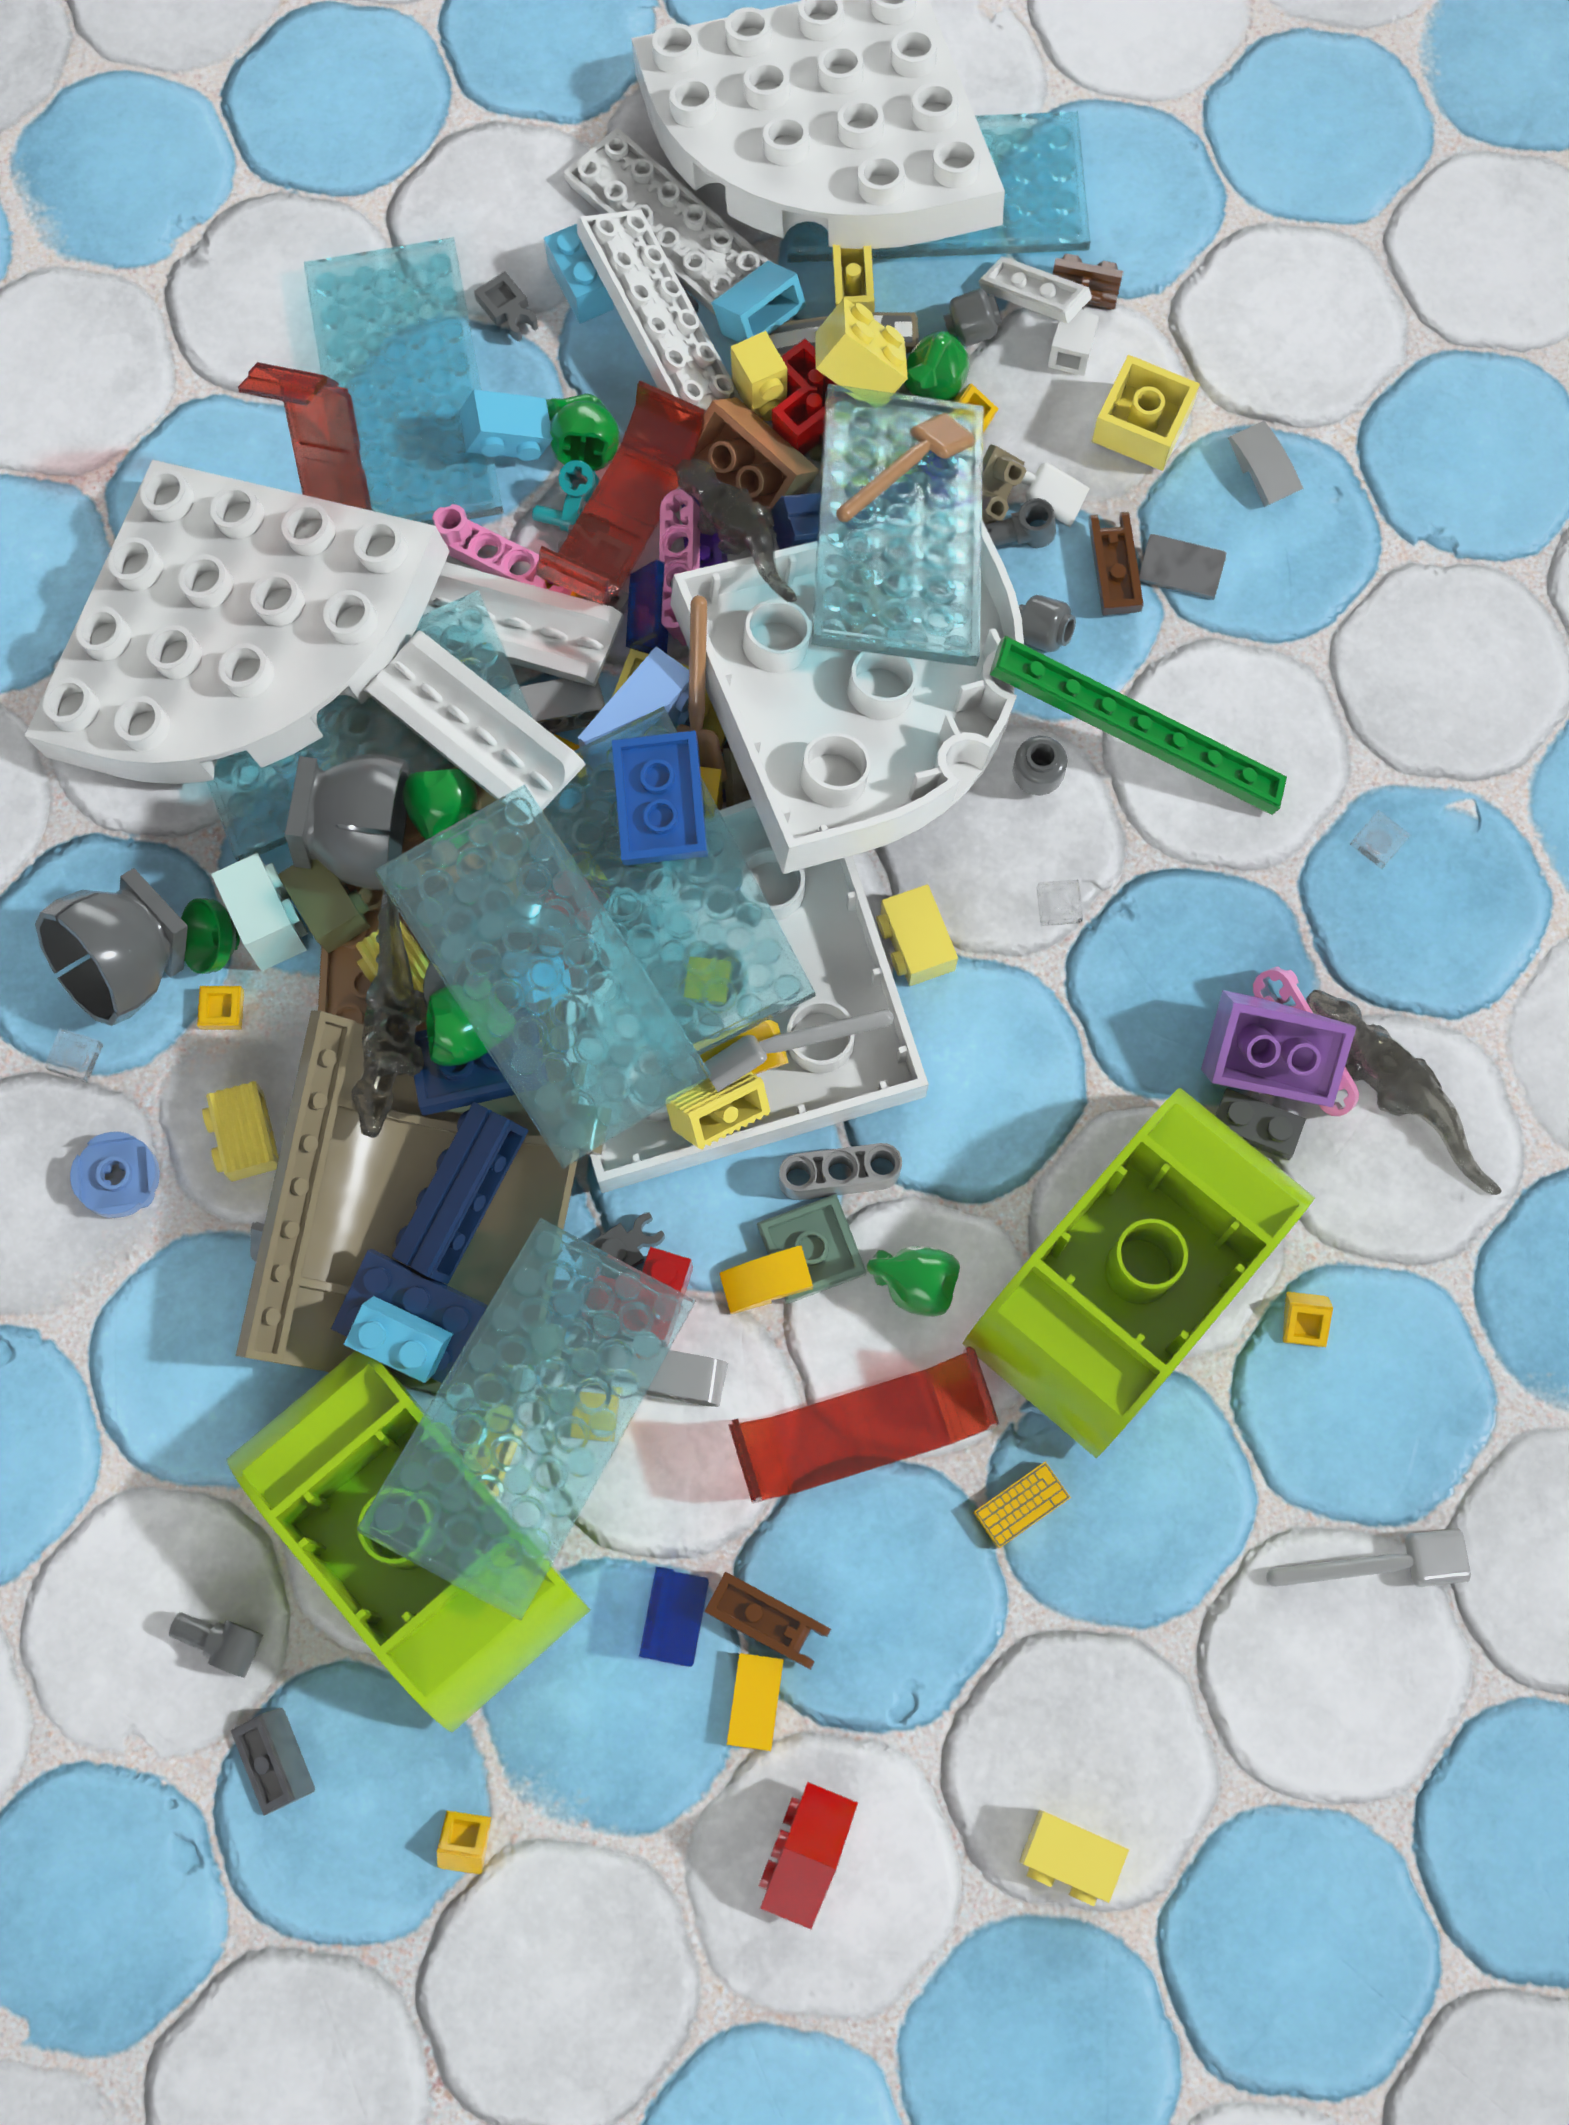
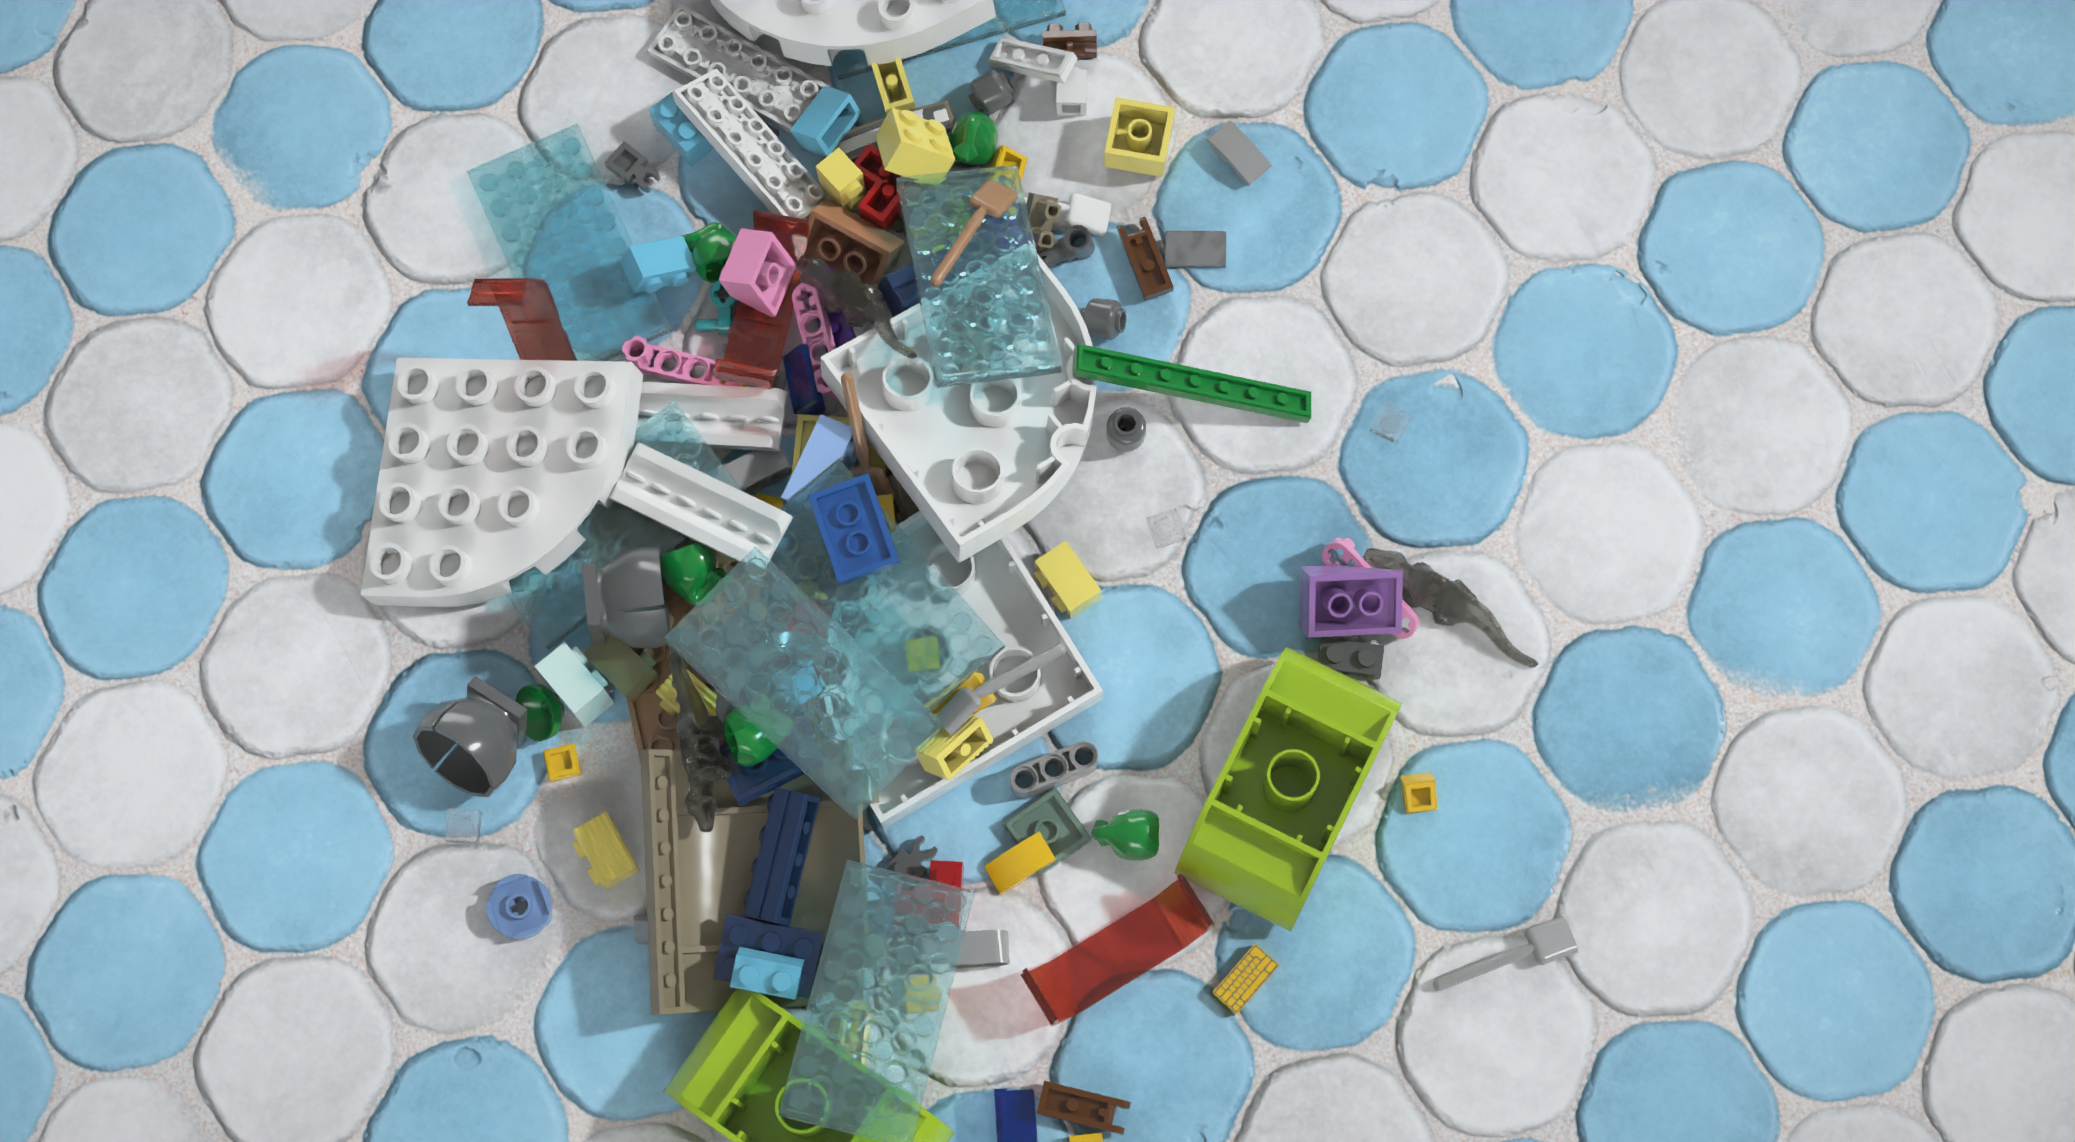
camera: 10 degrees left, 0 degrees up
none -> bright pink slope [719,228,797,317]

